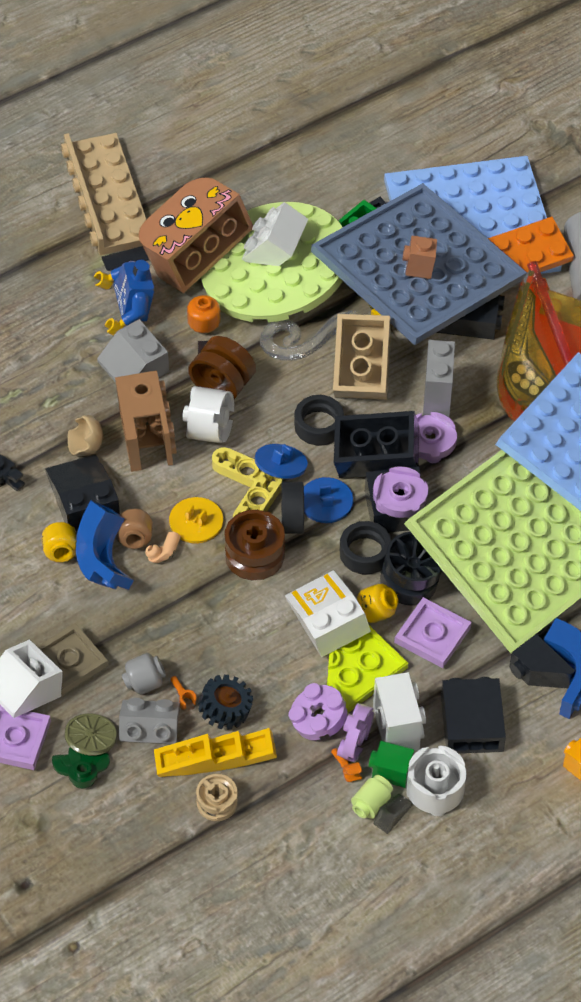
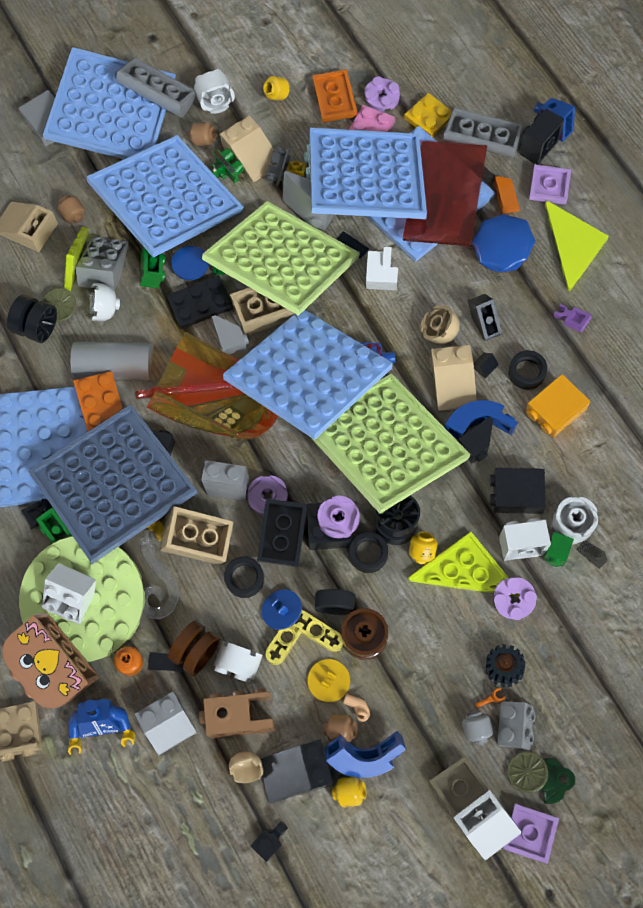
camera: 80 degrees left, 15 degrees up
black sticker [101,246,149,271] -> none
yellow slope [154,728,277,777] -> none
tan wheel [196,774,237,821] -> none
white slope [285,570,371,657] -> none
blue piece [304,477,353,523] -> none
orange hand [331,748,362,782] -> none
lavender plate [337,703,374,763] -> none
yellowish green brick [351,775,393,819] -> none
lavender plate [394,597,471,668] -> none
nougat brick [402,235,437,279] -> none

